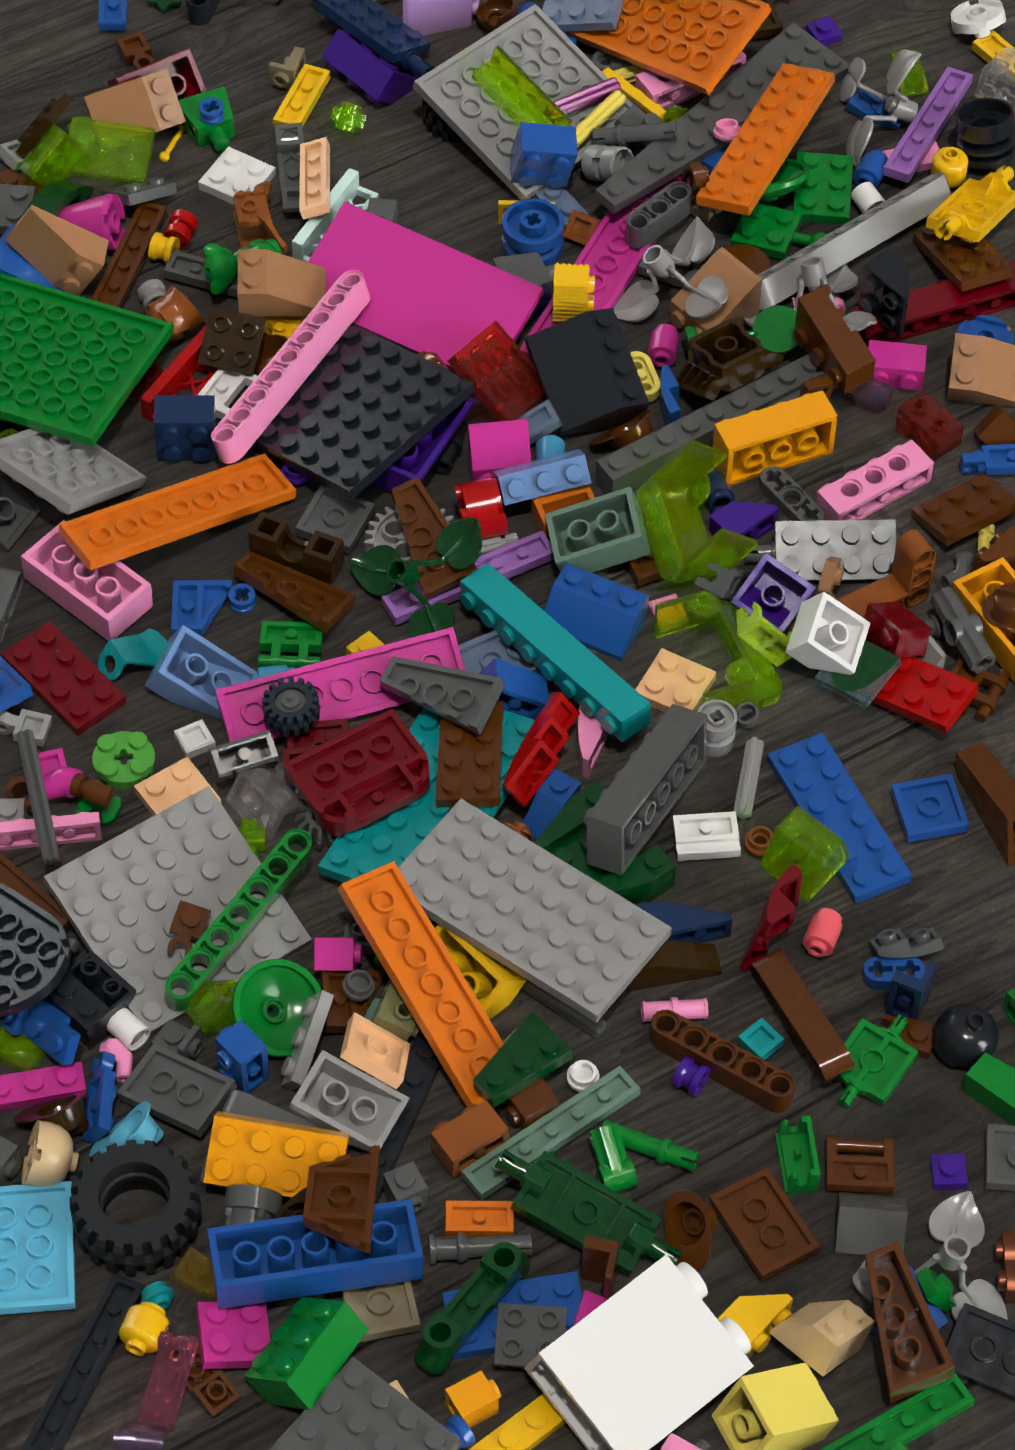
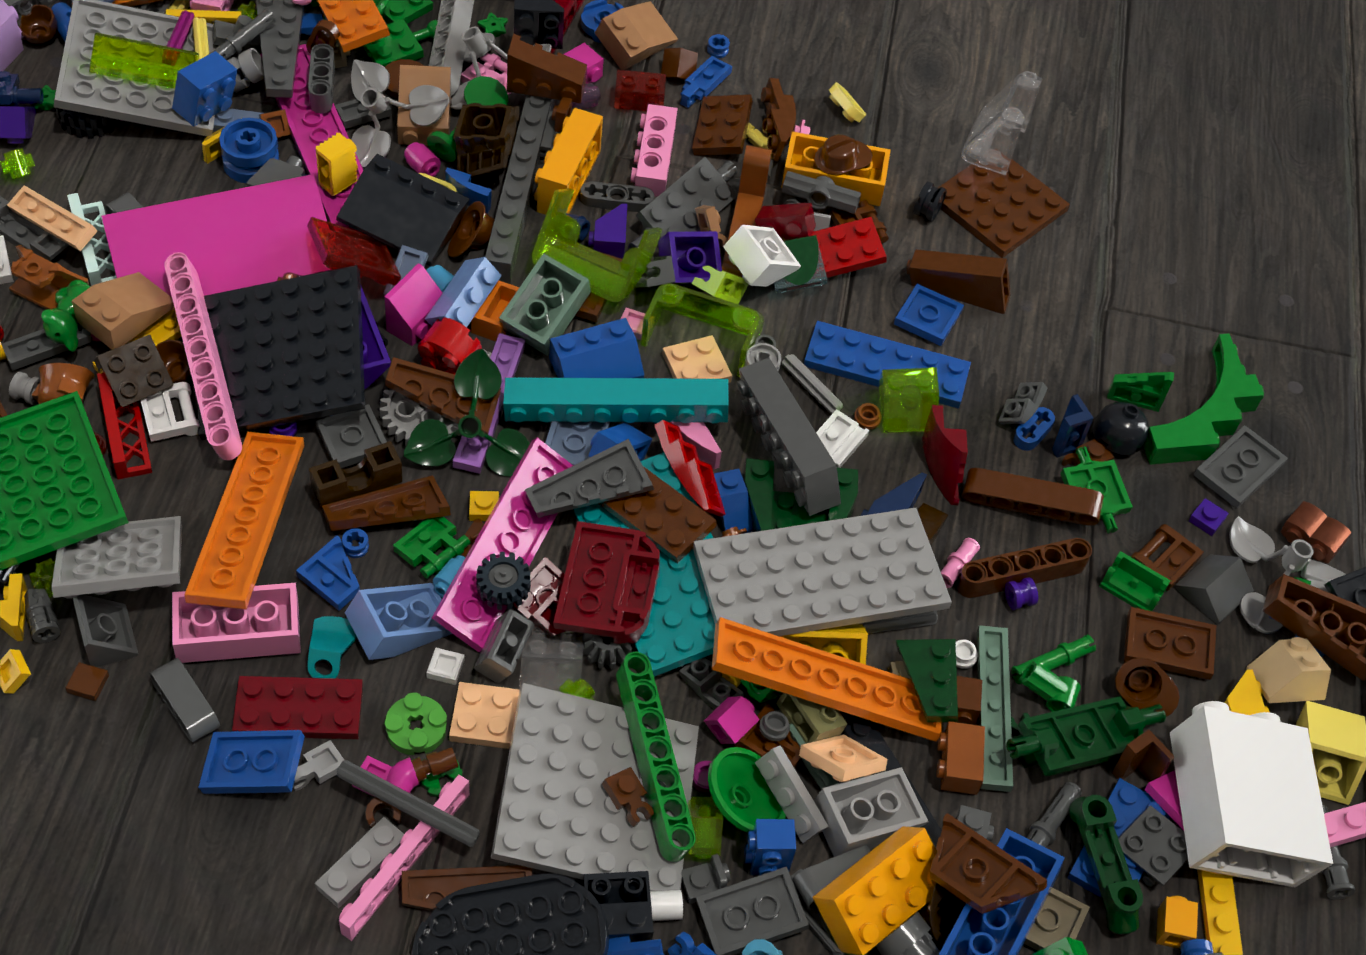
camera: 55 degrees left, 0 degrees up
bright pink arm [99,1038,133,1083] -> none
dark blue brick [154,395,217,462] -> none
orange plate [445,1200,514,1237] -> none
teal plate [737,1018,784,1060] -> none
coral brick [802,908,843,957] -> none

